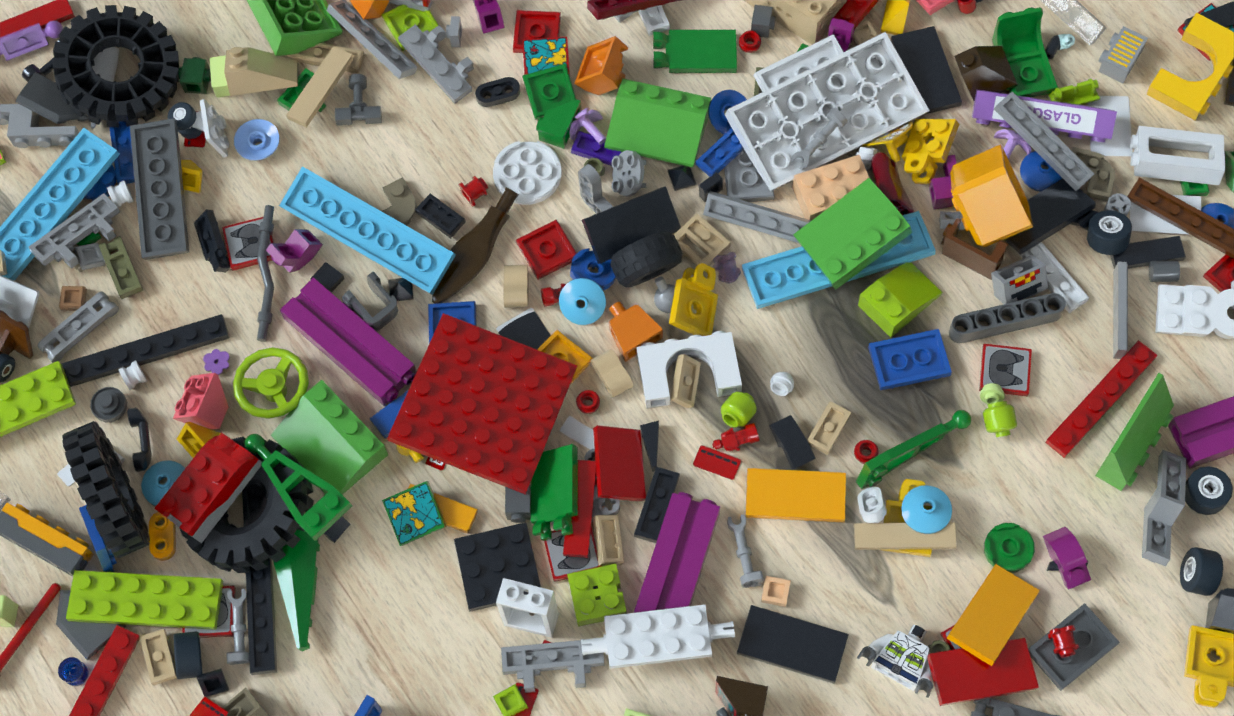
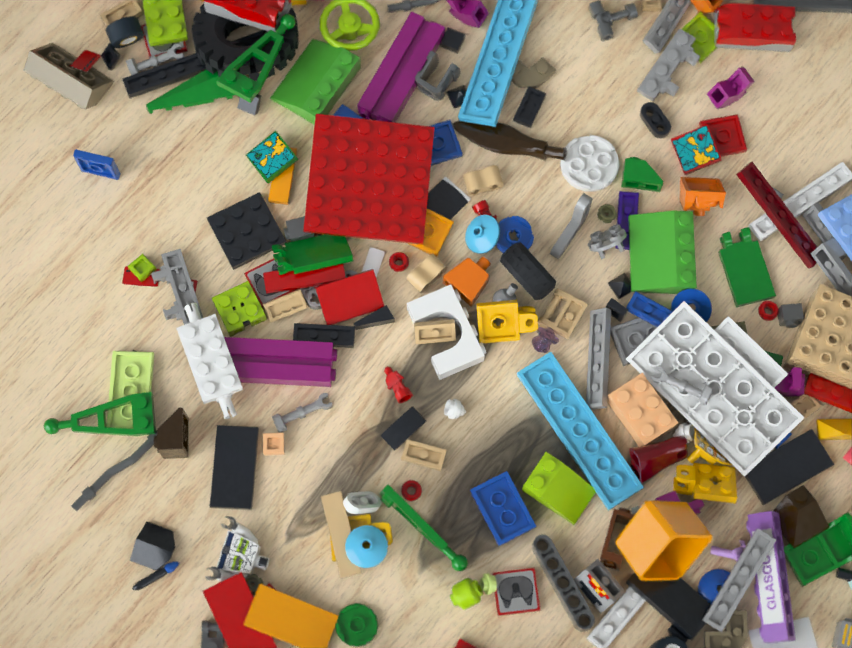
camera: 70 degrees right, 5 degrees up
light grey plate [446,16,462,48] -> none
red brick [458,176,488,207] -> none
white piece [496,578,559,638] -> none
red tile [516,219,577,280] -> none
green tile [522,64,576,120] -> none
lavender plant [570,108,606,145] -> none
black tile [582,186,681,264] -> none
red sticker [693,445,741,480] -> none
lime head [721,392,757,428] -> none
light orange tile [745,468,846,522] -> none
bright green slope [793,178,912,290] -> none
lime hinge [1048,79,1100,105] -> none

